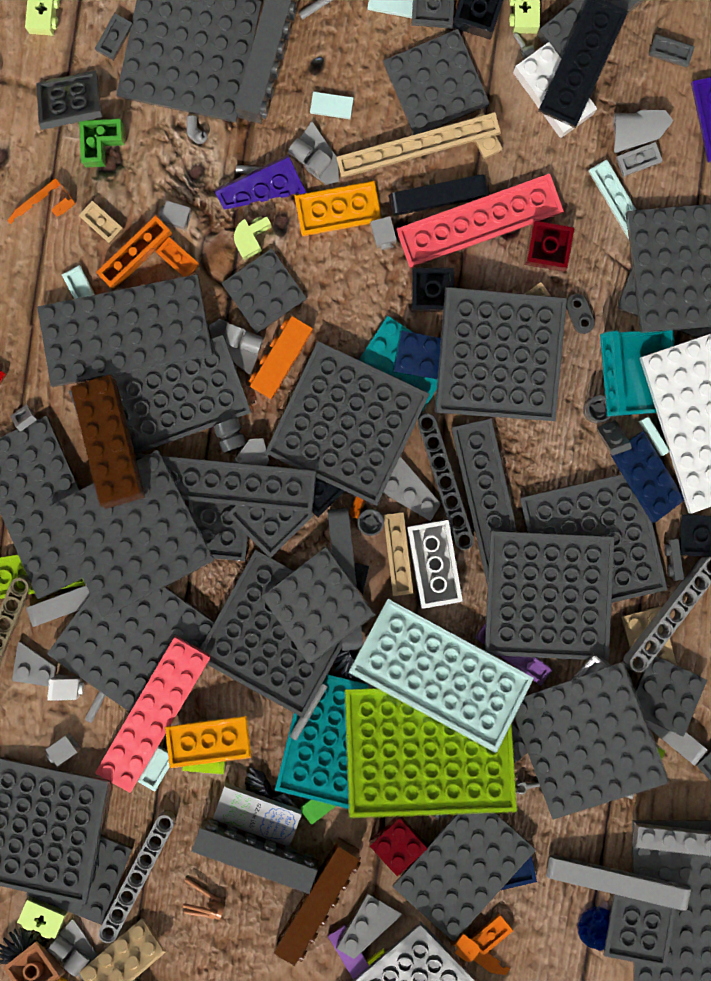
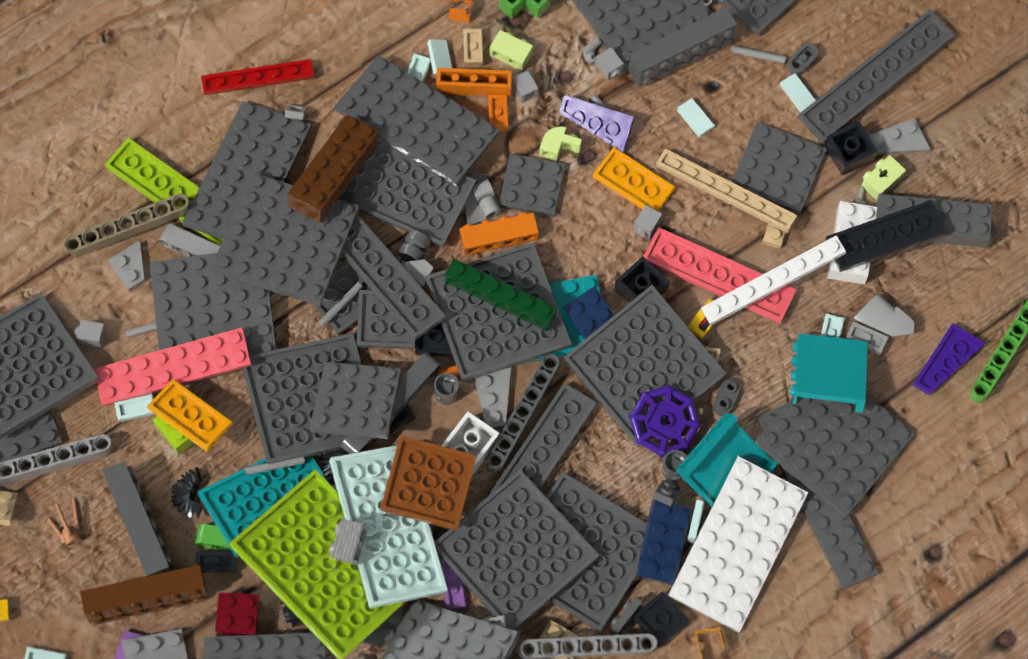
camera: 45 degrees right, 20 degrees down
white slope [47,674,84,701] -> none
light grey tile [213,783,303,847] -> none
light grey panel [288,122,339,185] -> none
tan plate [383,512,413,596] -> none
black beam [388,174,490,216] -> none
dark red brick [524,221,575,272] -> none
dark grey plate [648,34,695,68] -> none
none -> black plate [196,551,236,573]
none -> light grey bar [318,282,363,327]
none -> light grey brick [330,518,369,566]
none -> dark orange plate [380,435,476,531]
none -> light aqua tile [427,39,452,75]
none -> dark green brick [445,258,557,332]
none -> yellowish green brick [490,30,533,71]
none -> light grey brick [595,47,624,81]
none -> dark purple plate [628,385,701,458]
none -> slope [687,298,713,340]
none -> white plate [701,236,846,326]
none -> teal panel [790,333,867,413]

